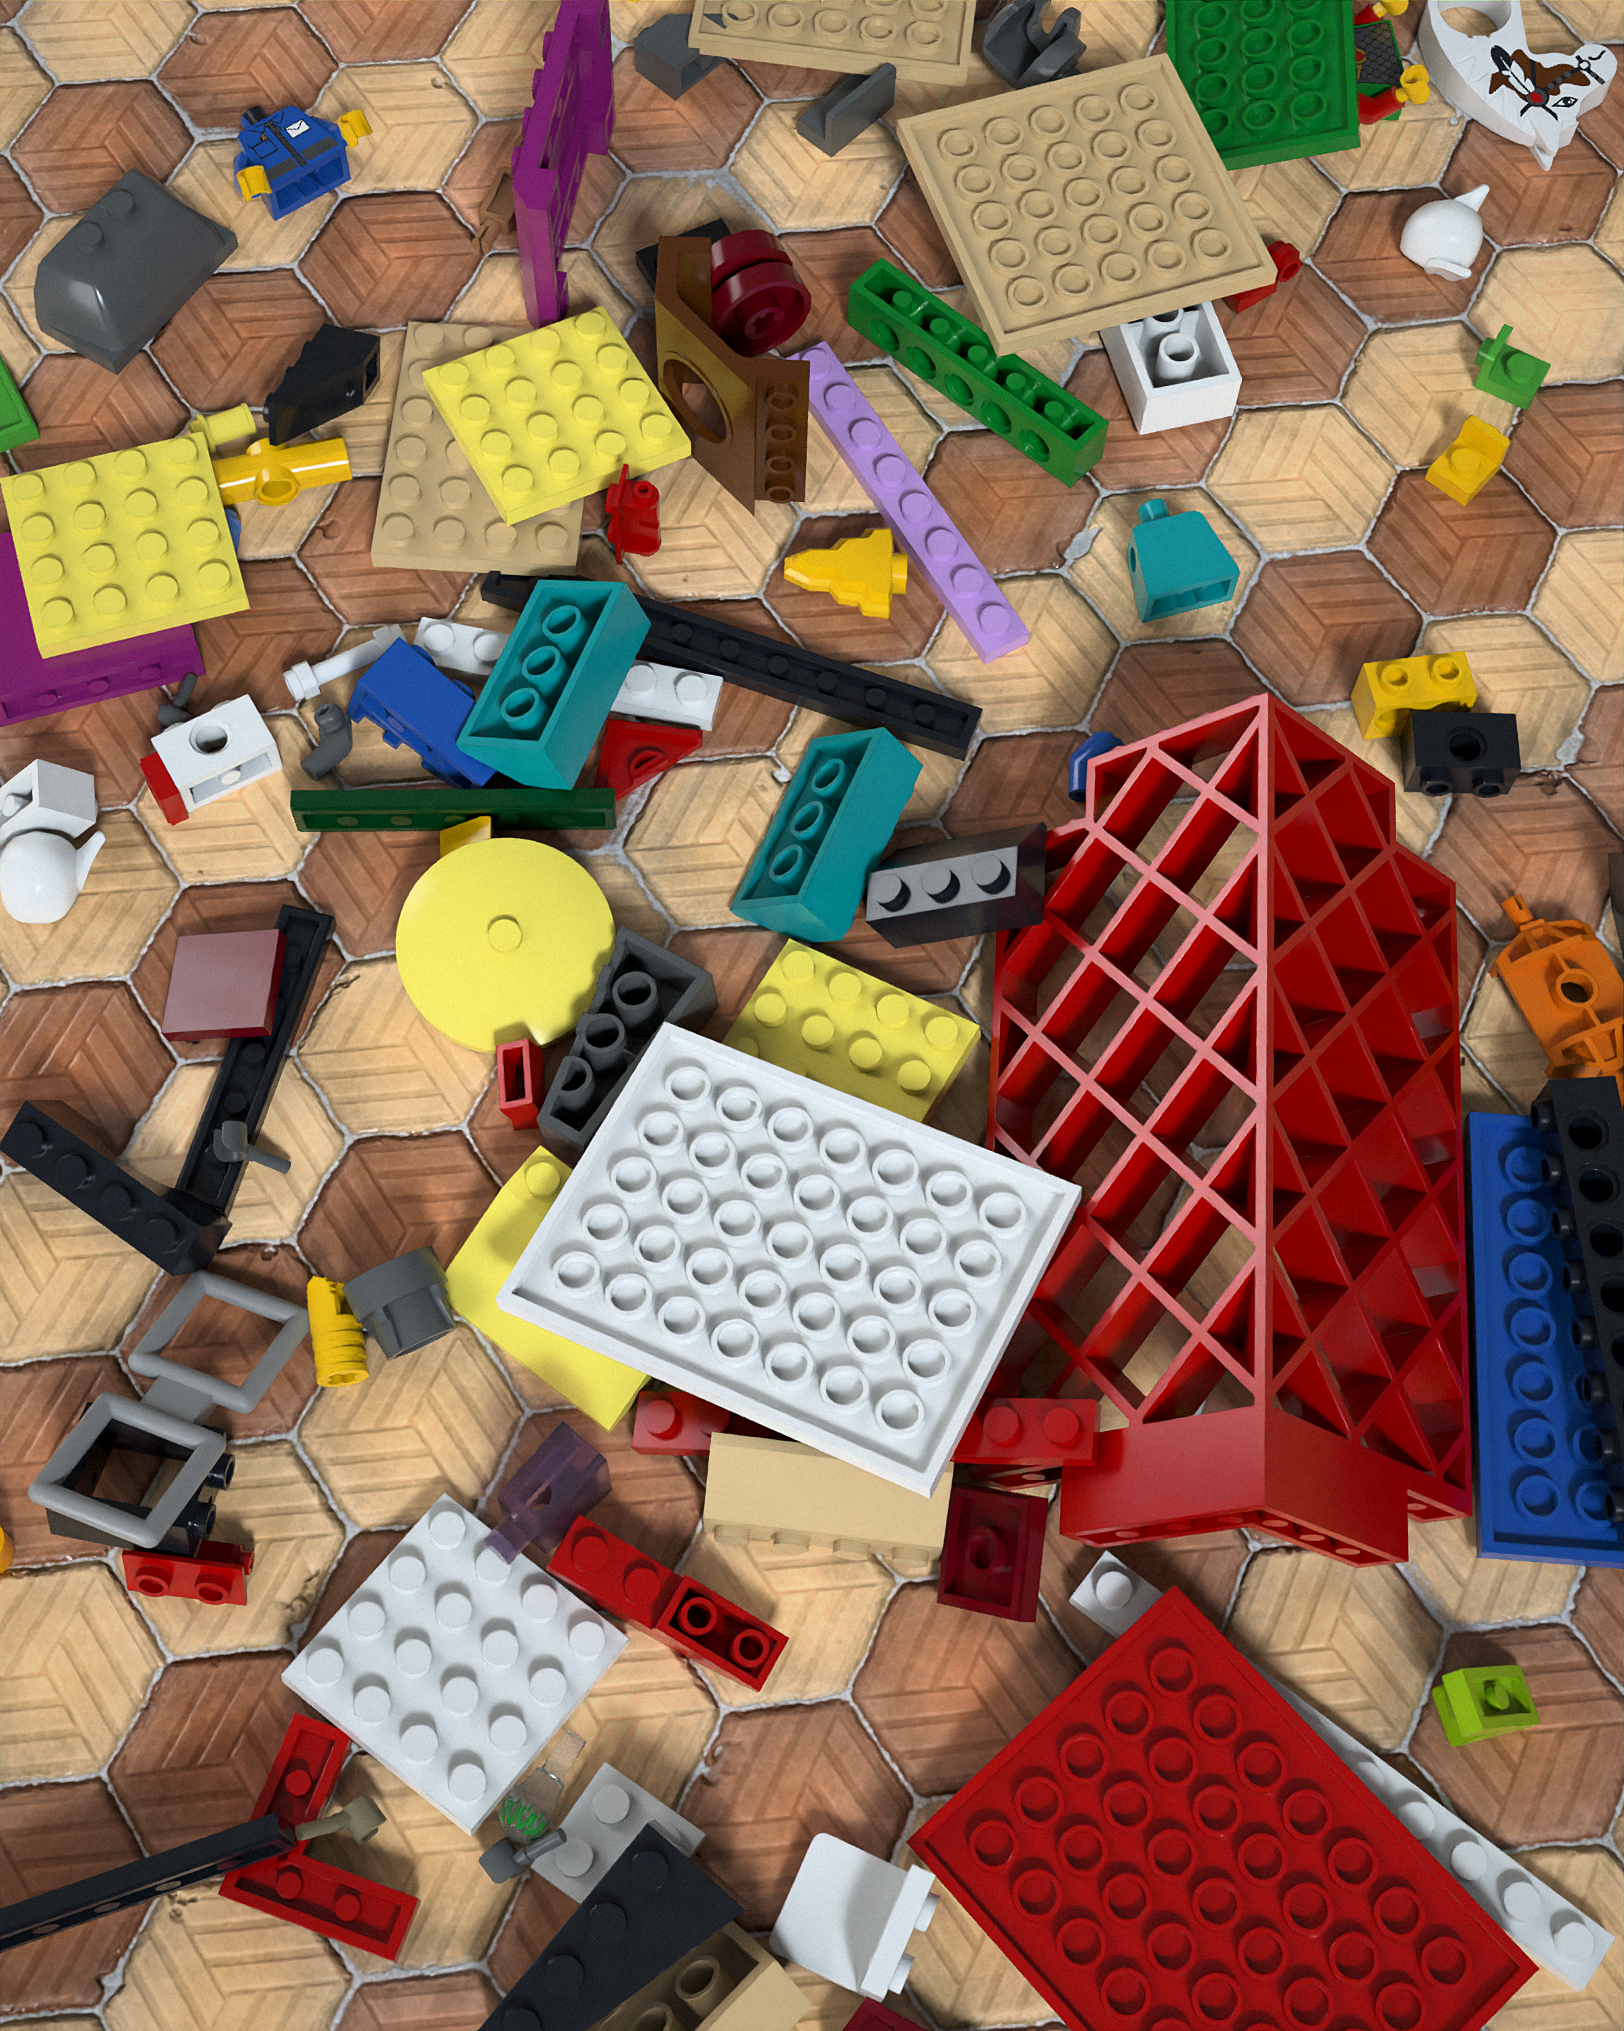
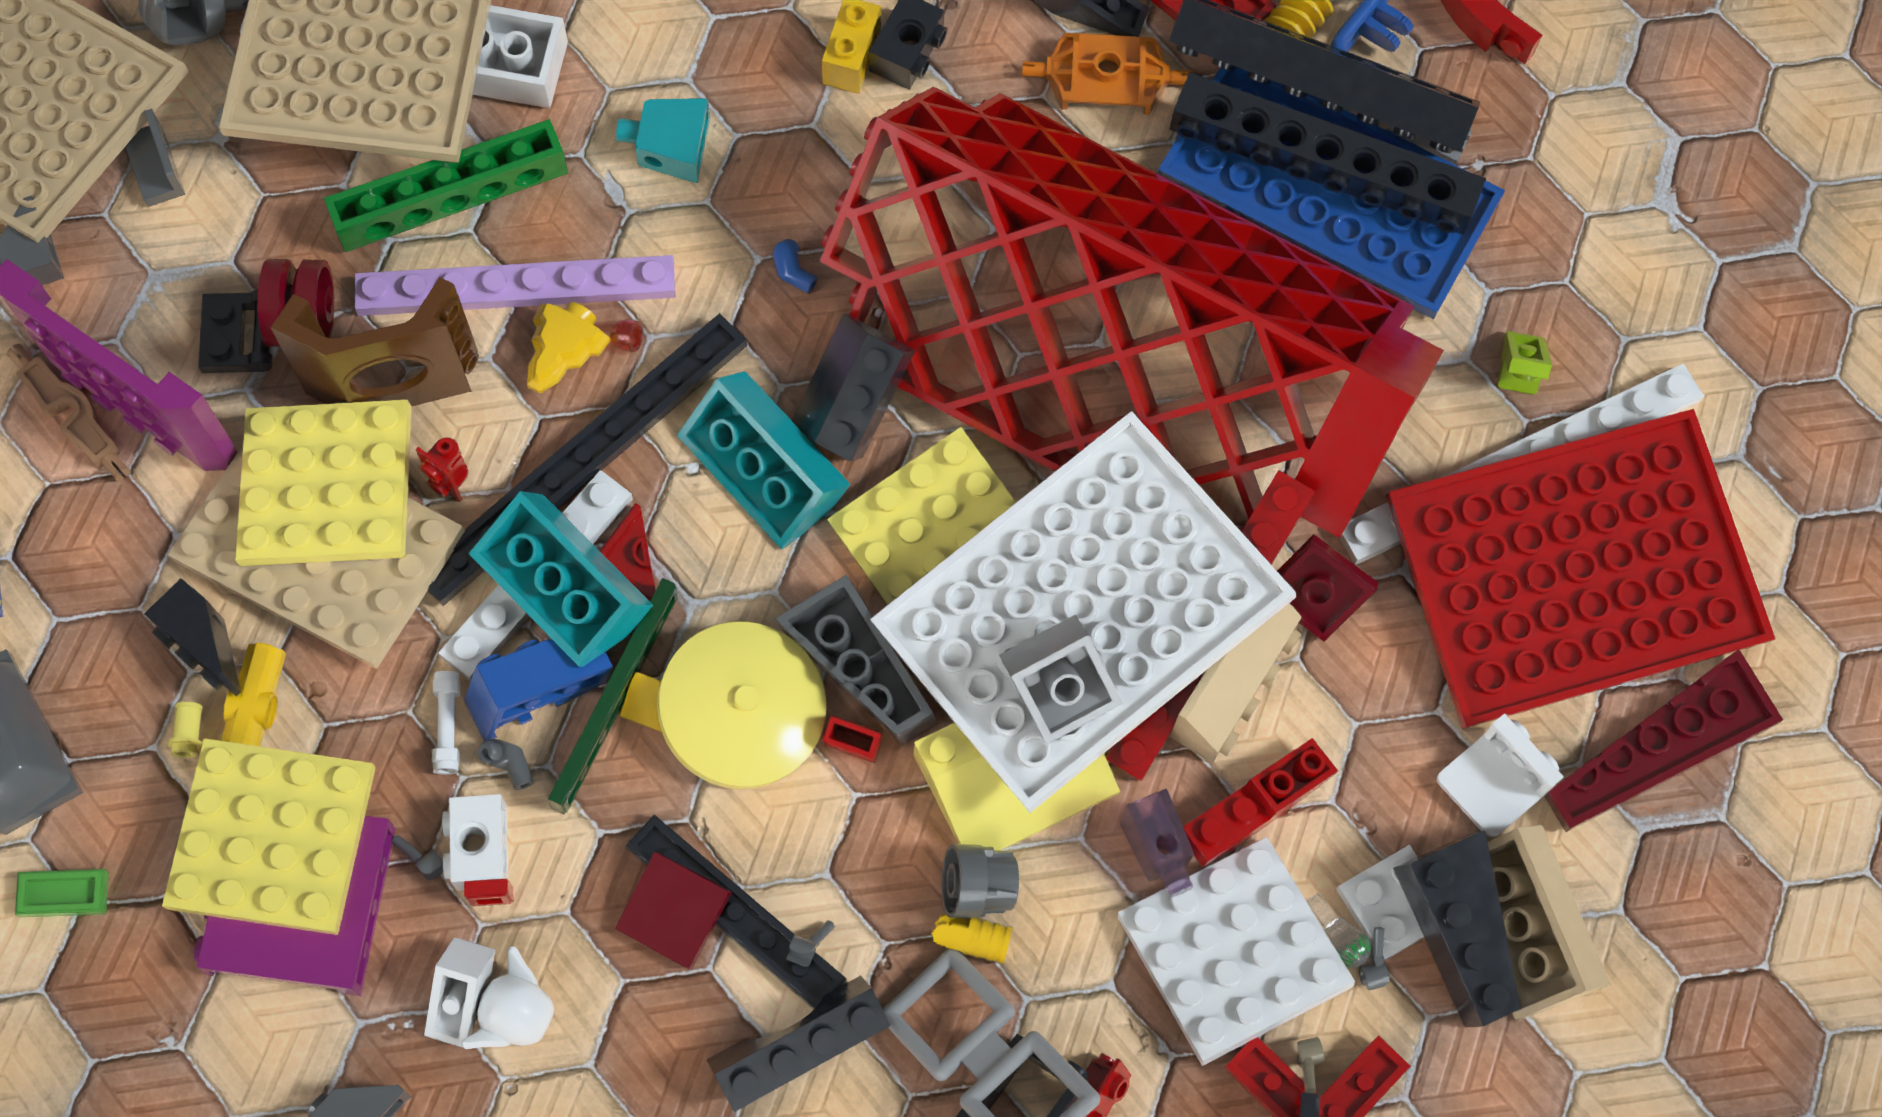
camera: 65 degrees left, 5 degrees up
none -> clear red hinge [610,319,644,352]
none -> light grey slope [999,615,1123,744]

